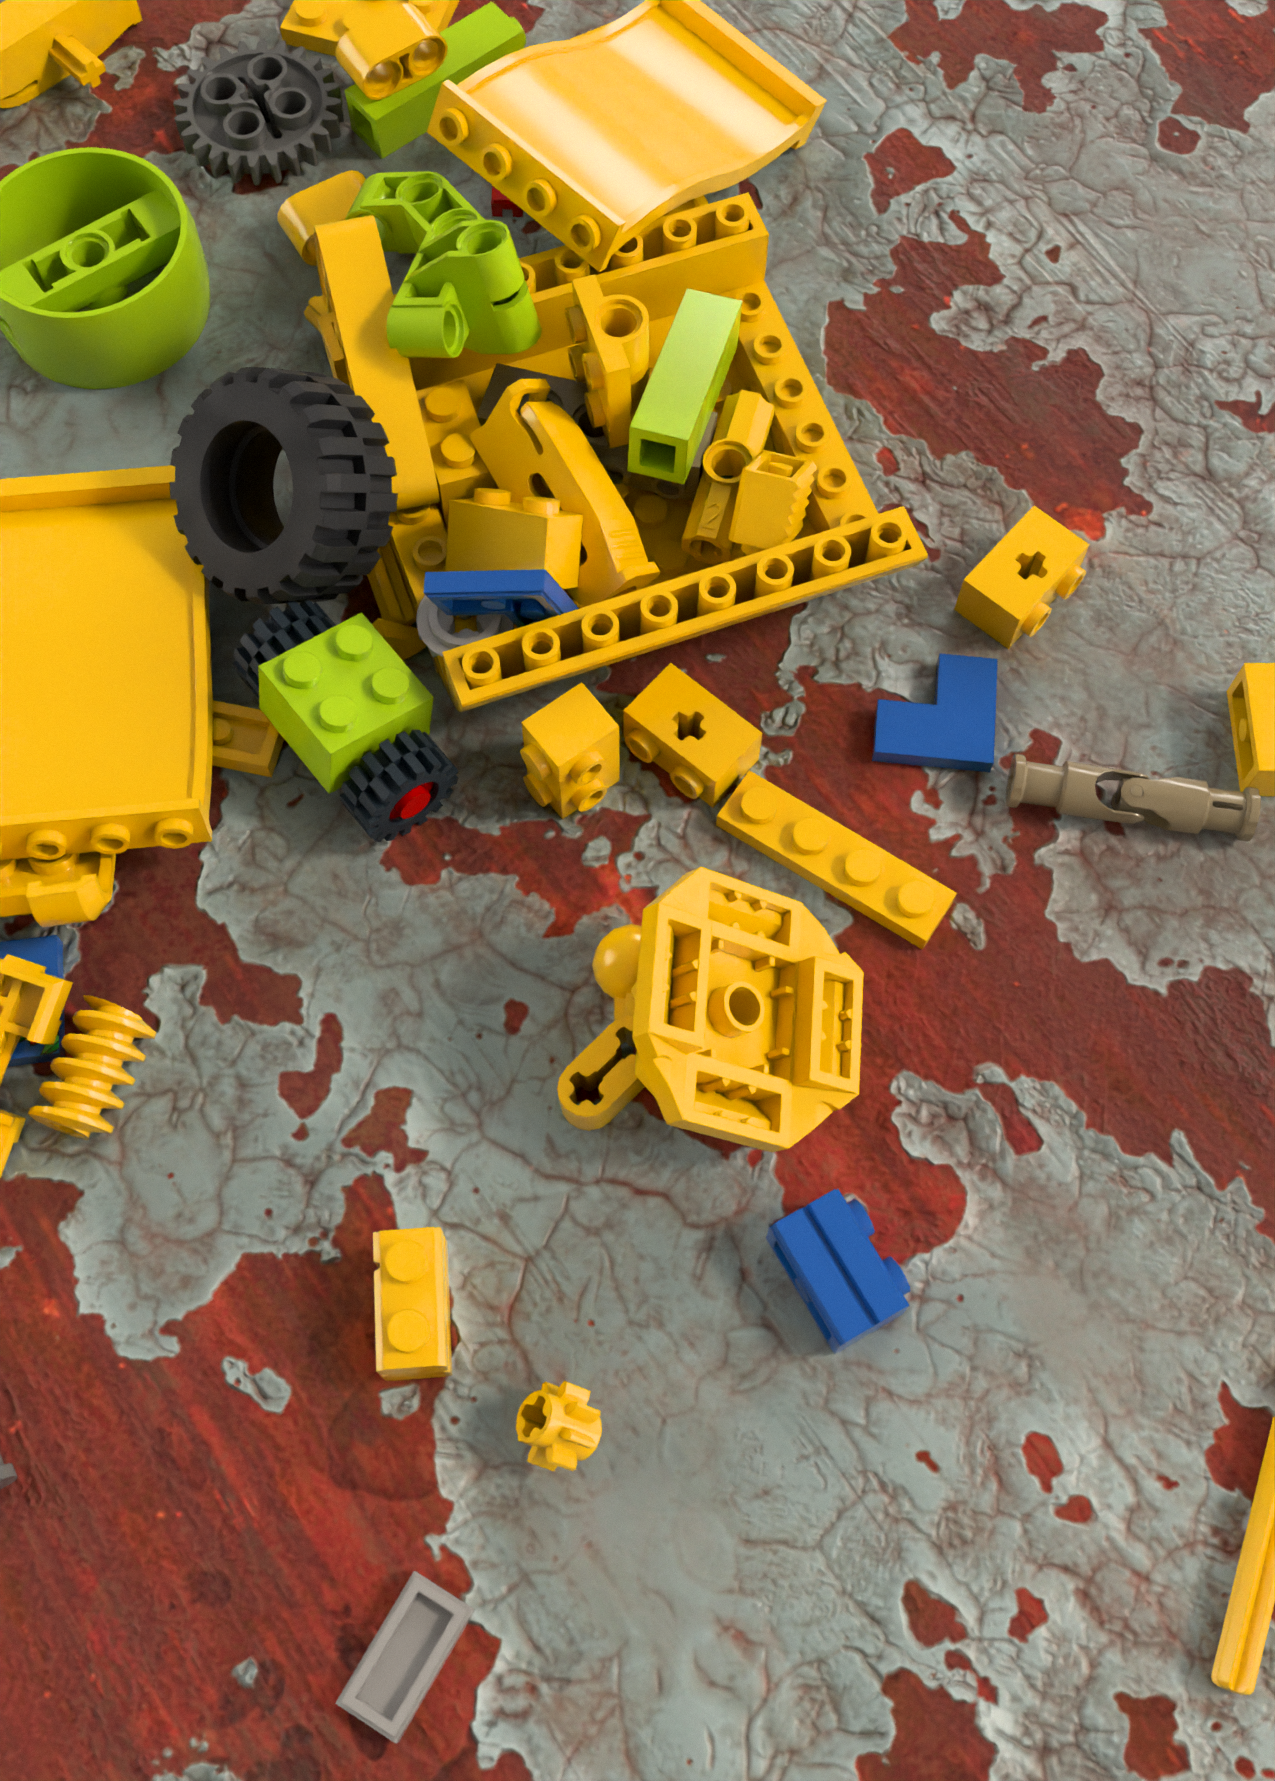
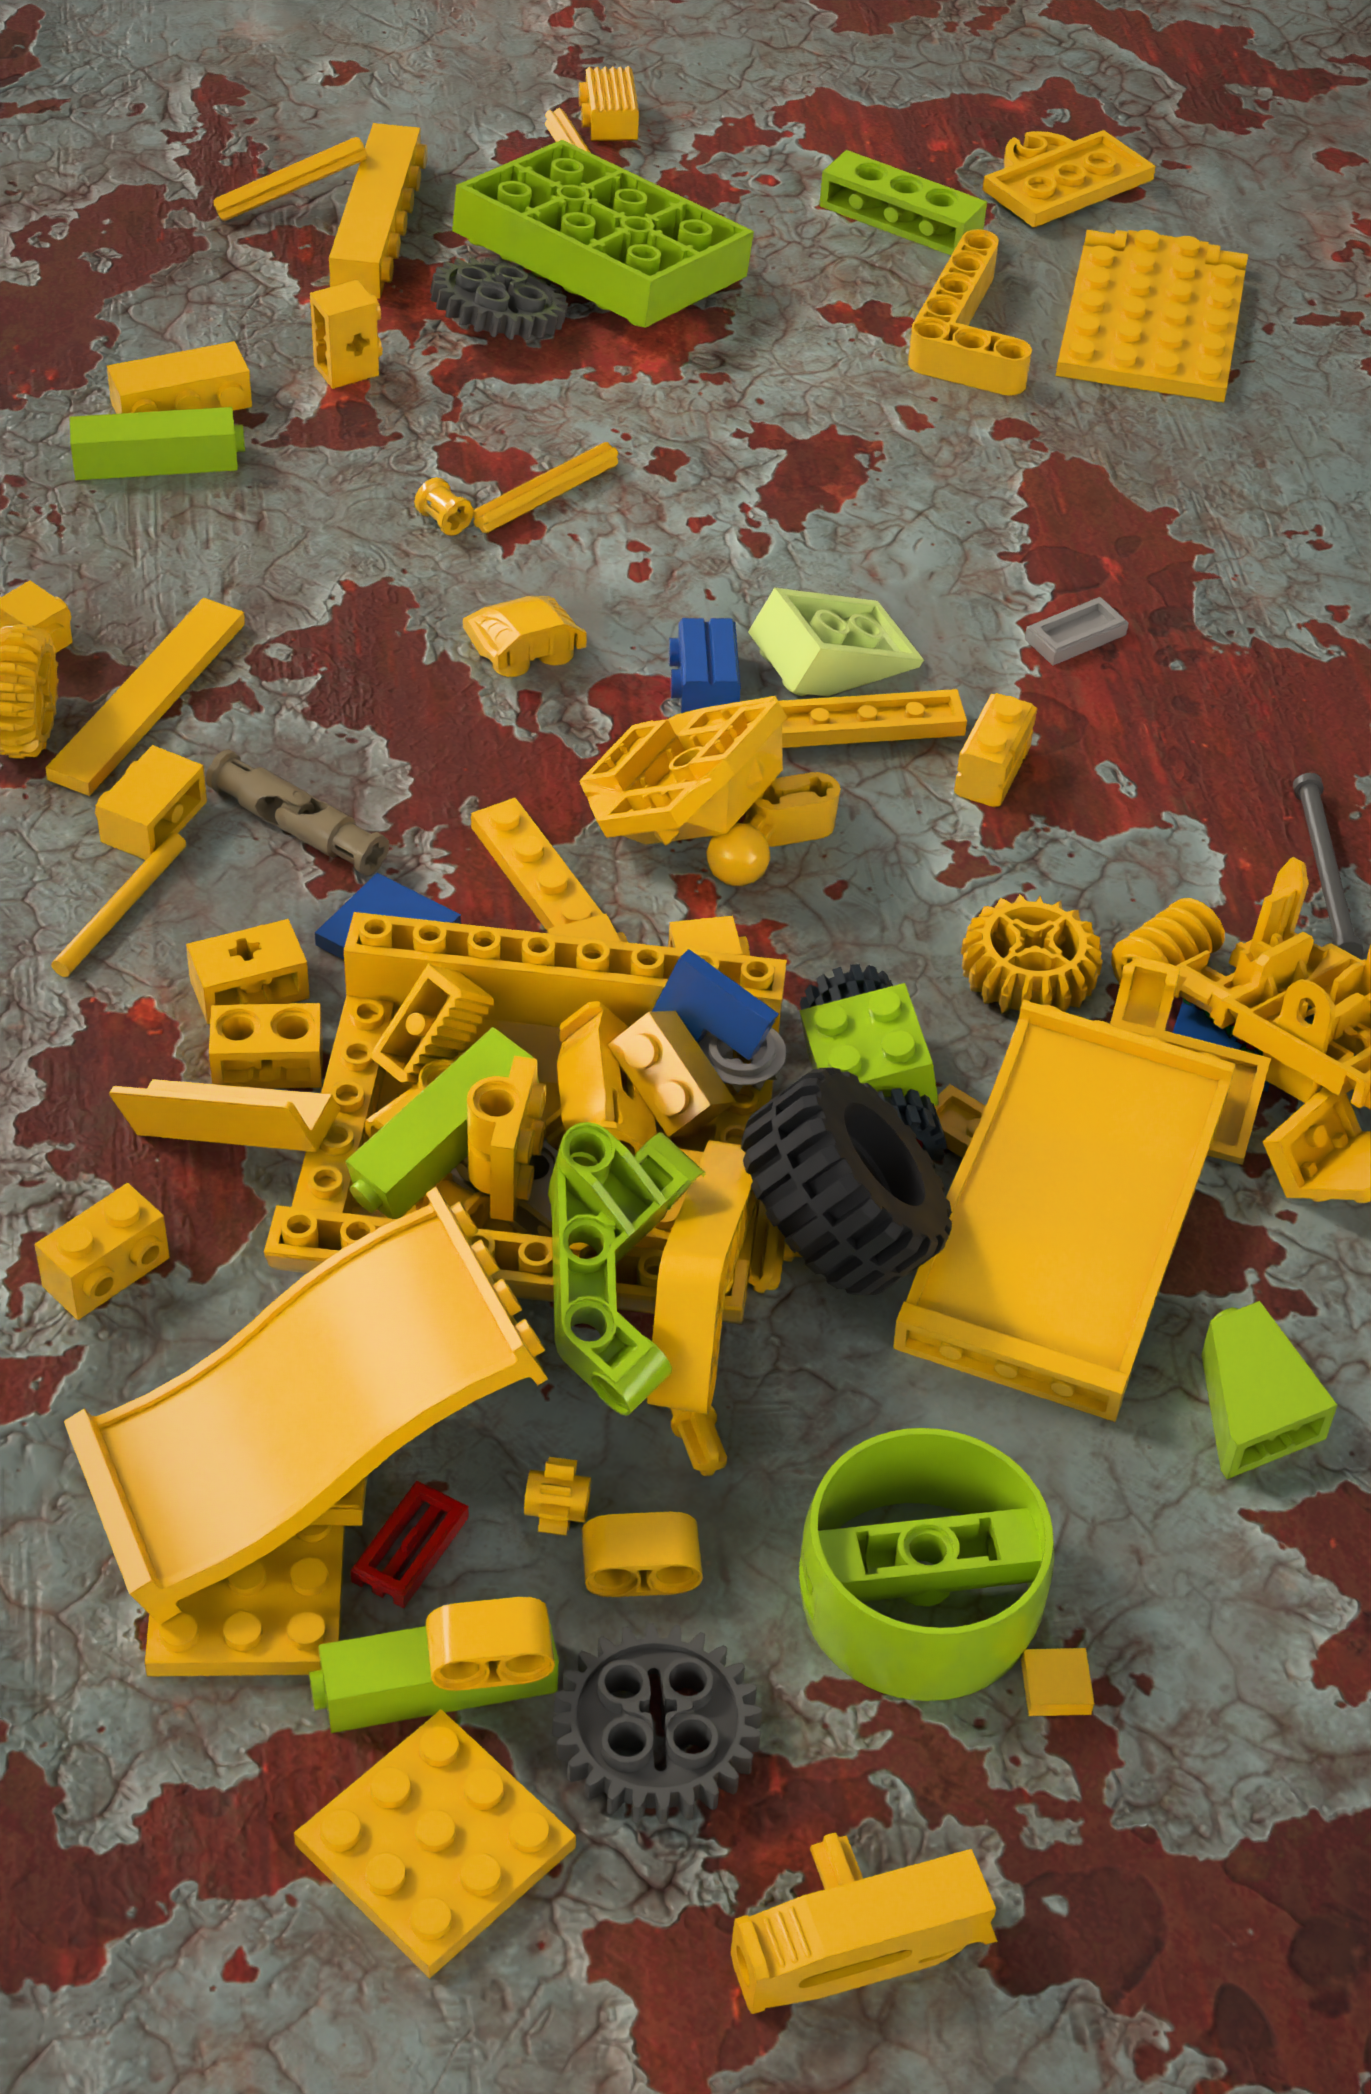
camera: 155 degrees left, 20 degrees down
yellow gear [516,1380,602,1472] -> none
none -> yellow brick [34,1183,170,1320]
none -> yellow bar [51,832,186,977]
none -> yellow panel [109,1079,341,1152]
none -> yellow brick [209,1003,323,1089]
none -> yellow slope [463,596,587,677]
none -> yellowish green slope [748,588,924,696]
none -> yellow plate [779,689,967,748]
none -> yellow gear [961,894,1103,1013]

